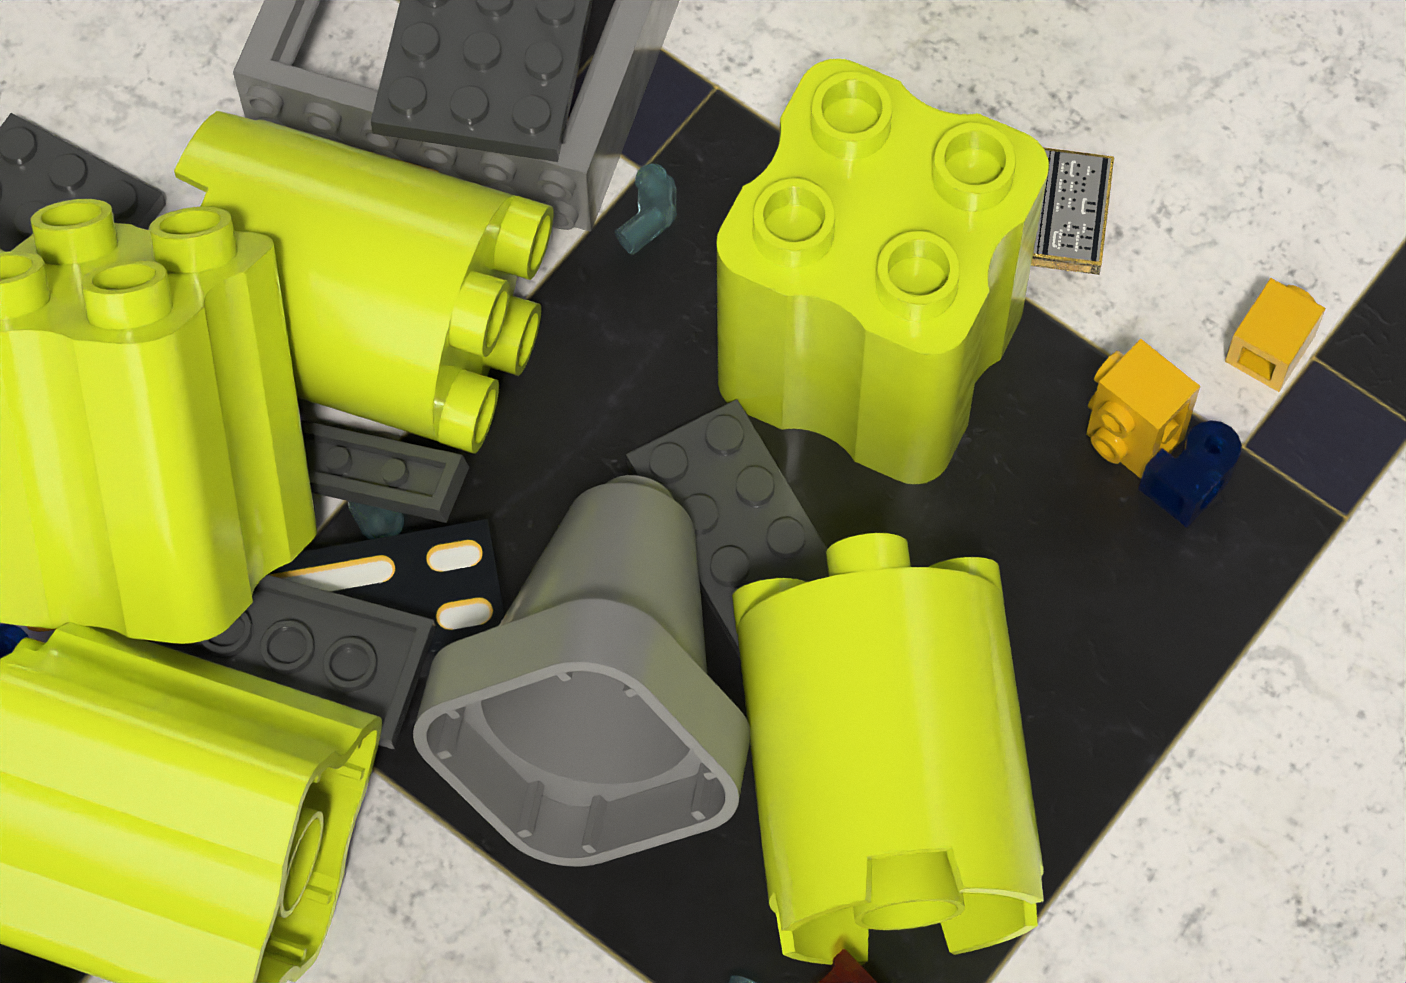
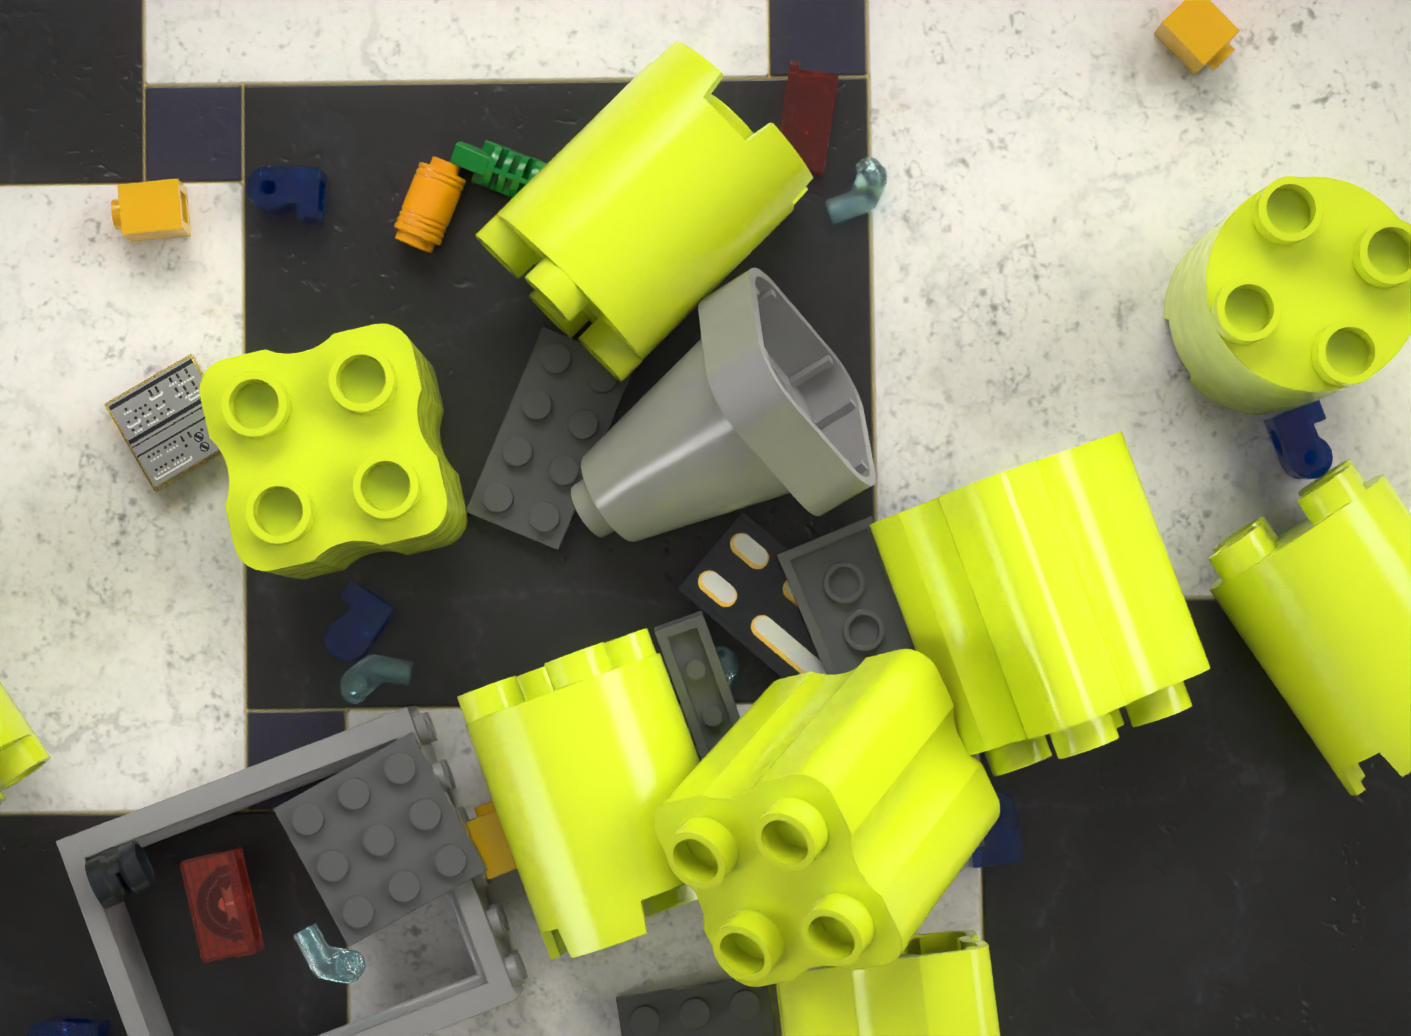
camera: 135 degrees left, 20 degrees up
yellow brick [1086,339,1201,481] -> none
none -> clear blue leg [325,581,397,661]
none -> light orange head [394,156,466,253]
none -> green hinge [450,140,548,197]

